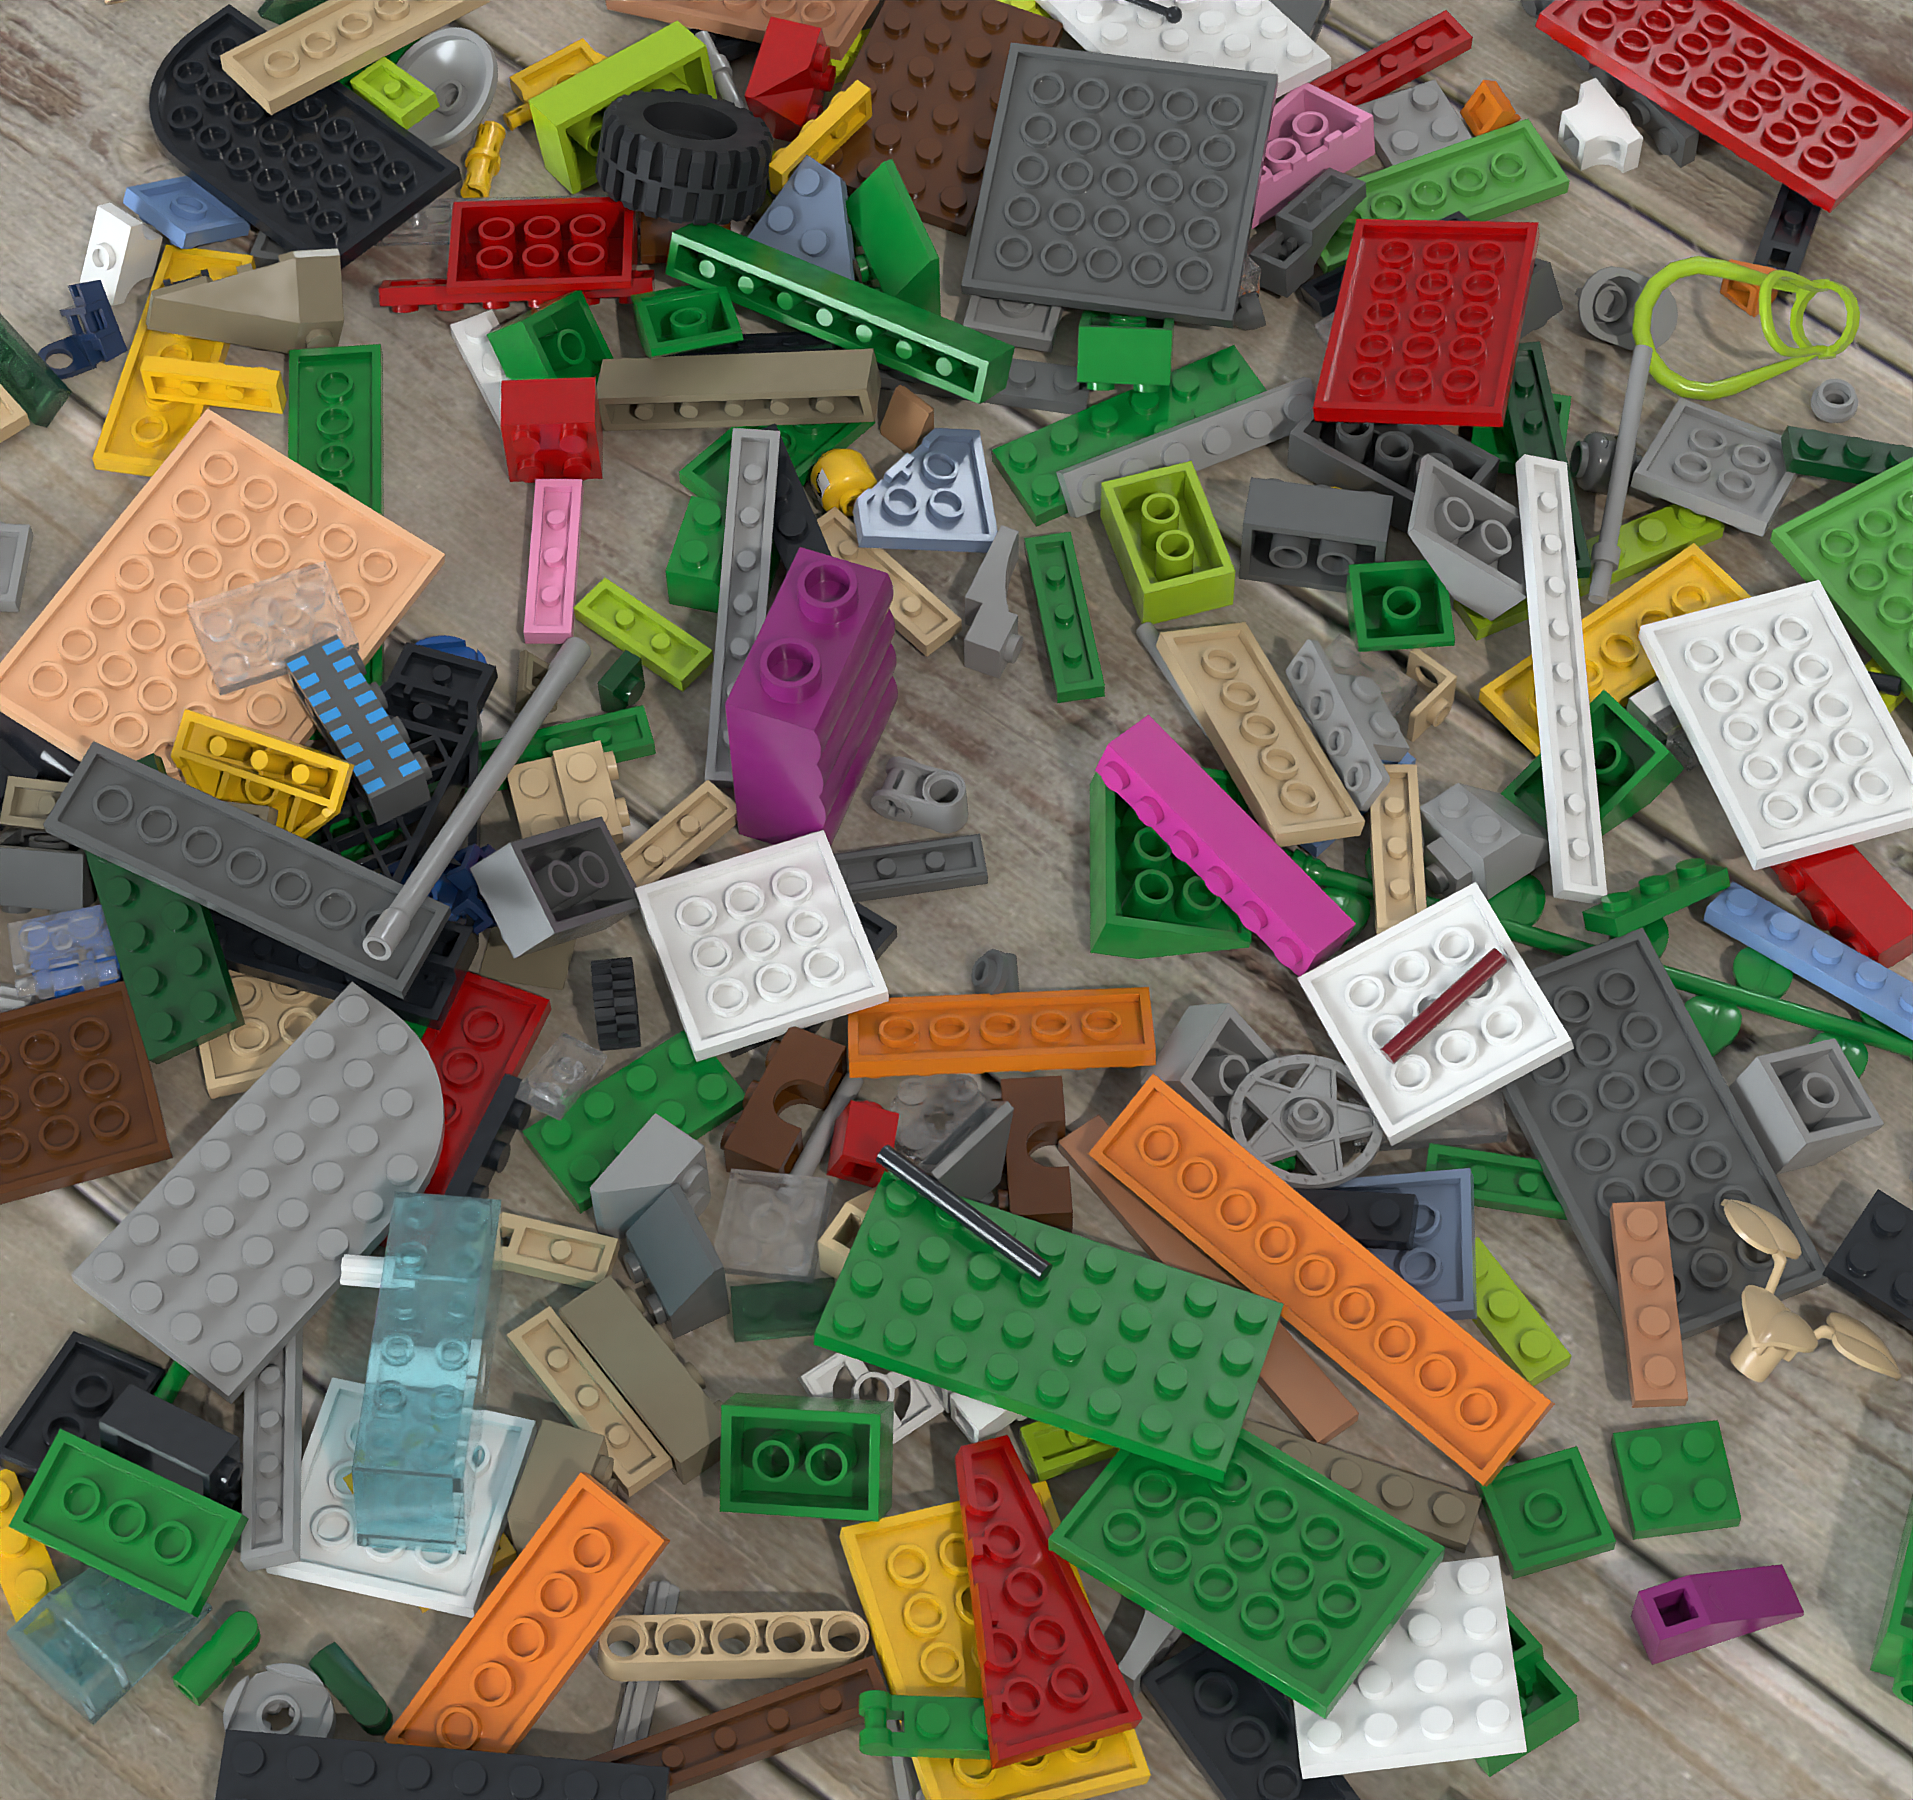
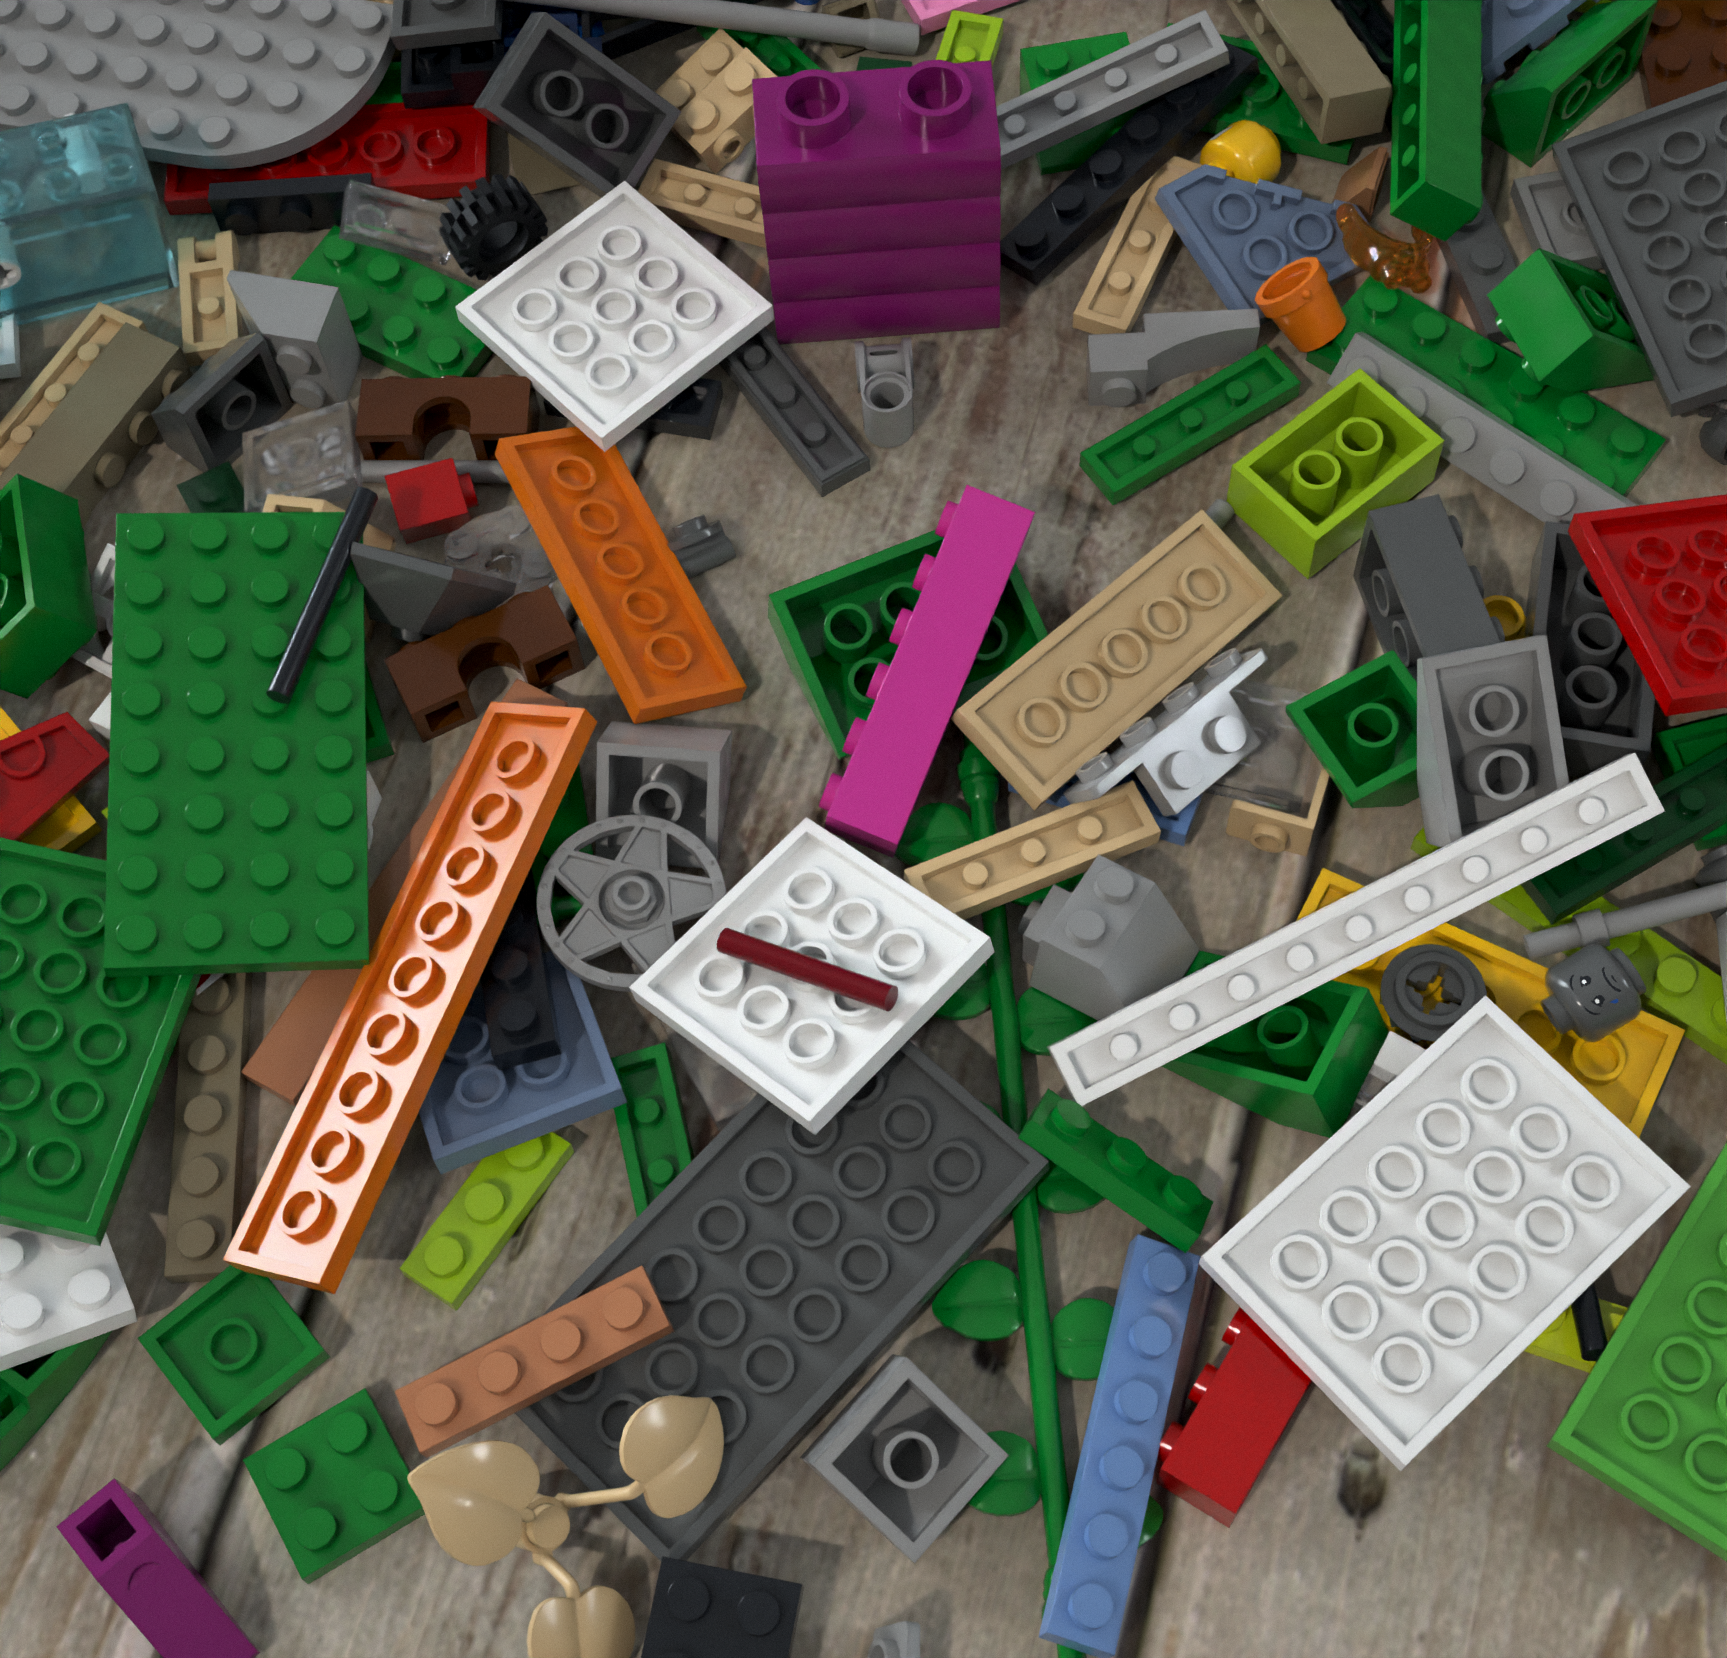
camera: 70 degrees right, 5 degrees up
none -> orange piece [1255,257,1346,353]
none -> clear orange helmet [1336,203,1434,294]
none -> dark grey gear [1379,944,1487,1043]
none -> dark grey head [1540,944,1646,1042]

